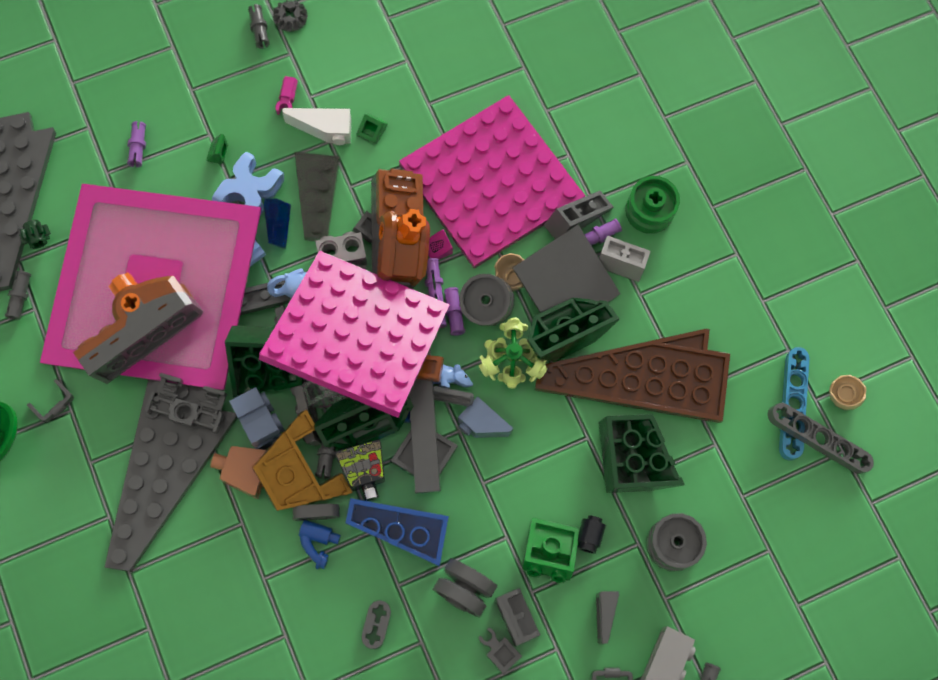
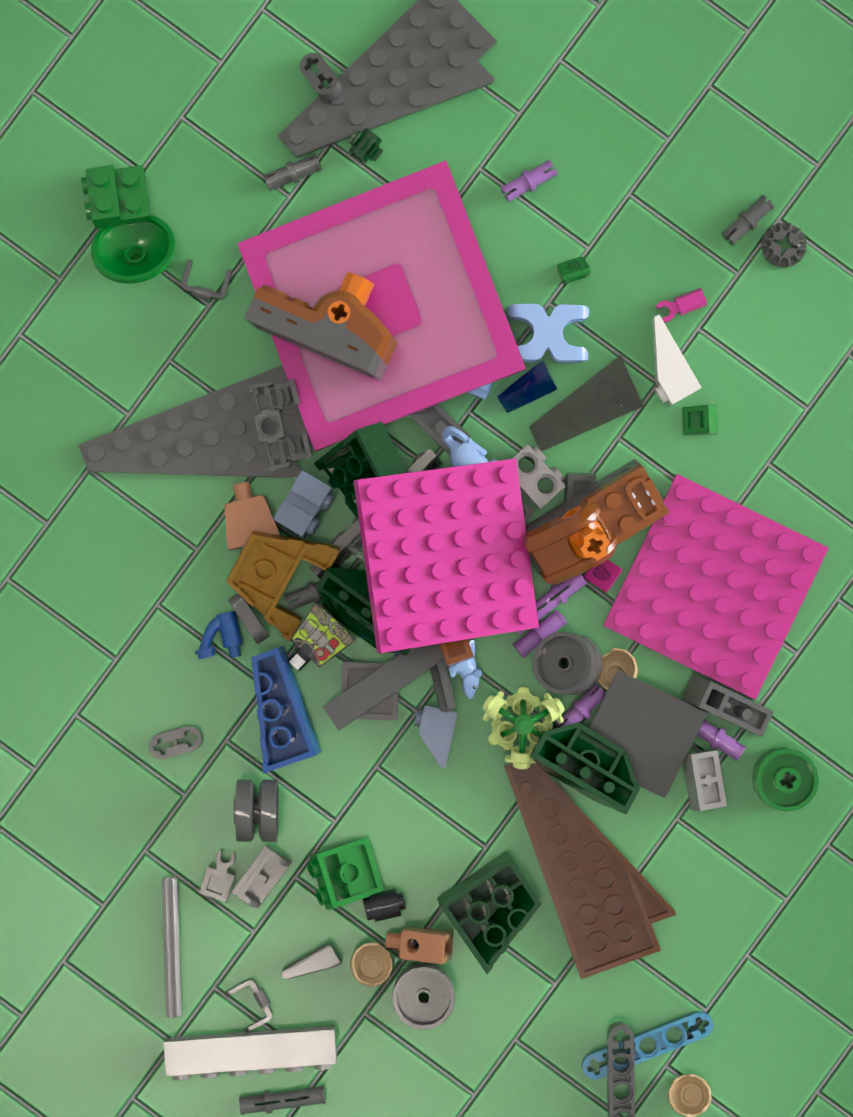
camera: 65 degrees right, 15 degrees up
none -> tan hair [350,942,393,987]
none -> nougat torso [385,927,454,964]
none -> medium lavender pin [555,684,606,728]

